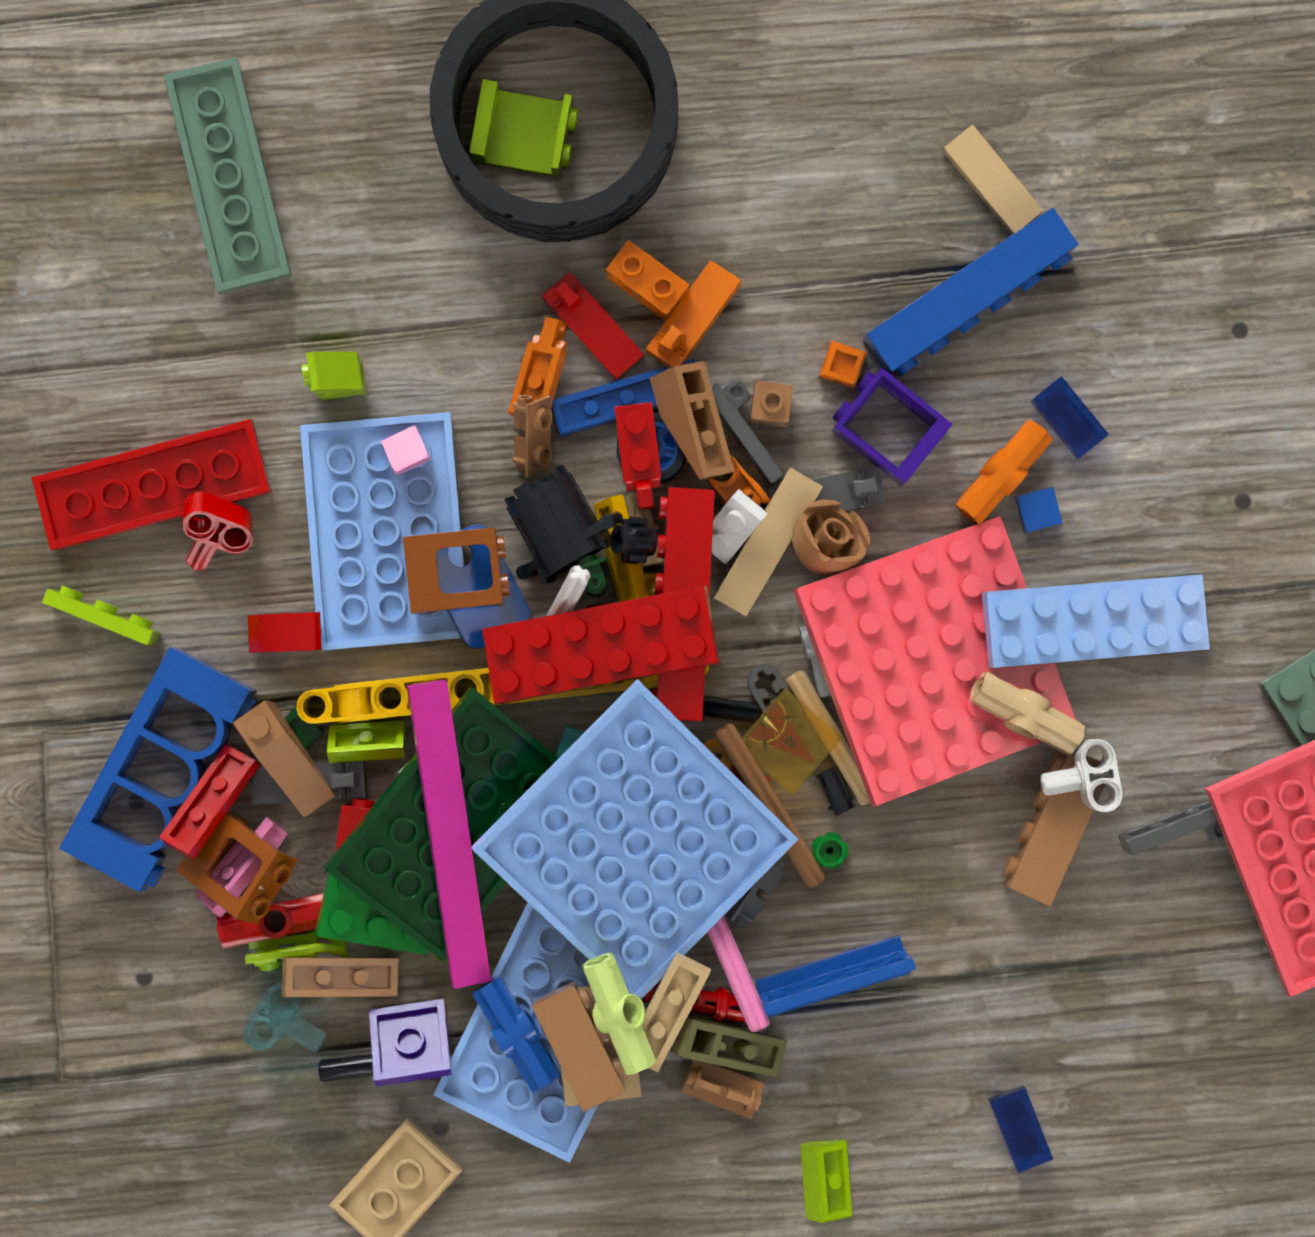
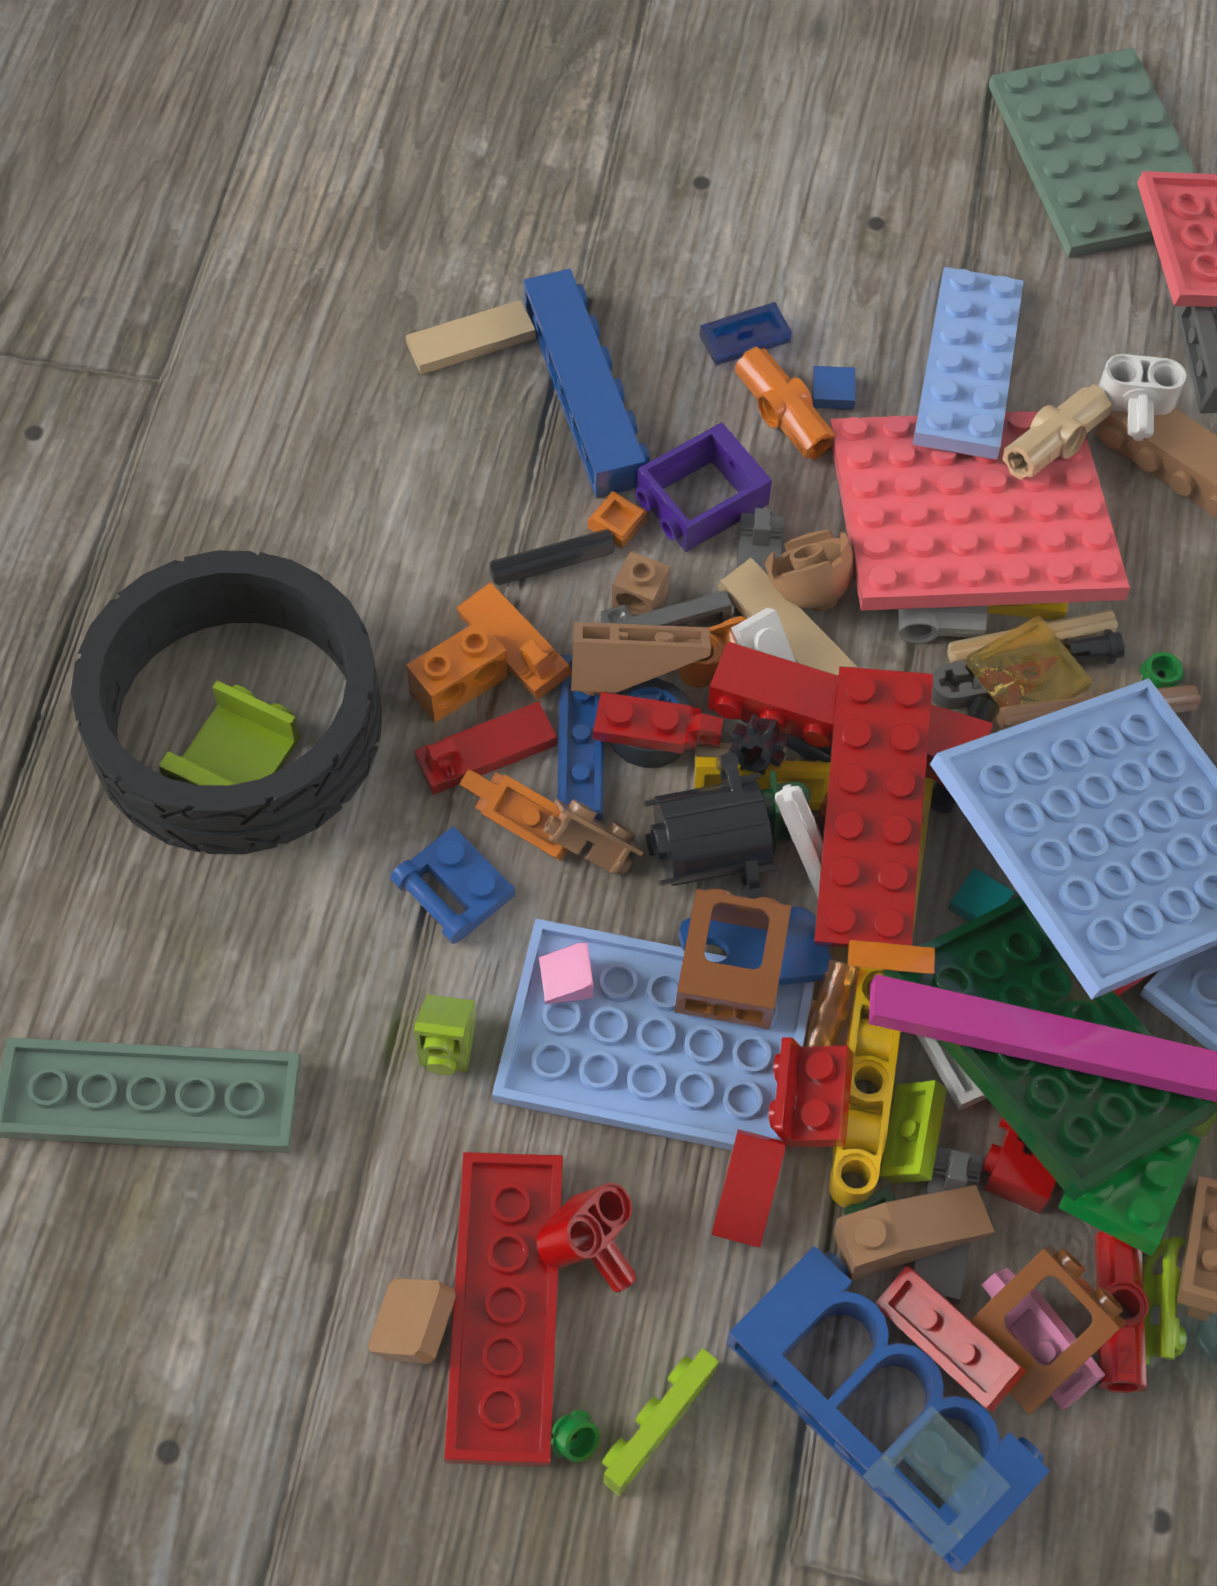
camera: 70 degrees left, 25 degrees down
none -> medium nougat piece [368,1278,456,1364]
none -> blue plate [390,826,515,944]
none -> black axle [489,529,615,585]
none -> green plate [551,1410,600,1463]
none -> red bracket [768,1037,854,1147]
none -> clear orange pin [803,959,860,1047]
none -> orange sticker [847,940,935,974]
none -> clear light blue plate [863,1405,1011,1559]

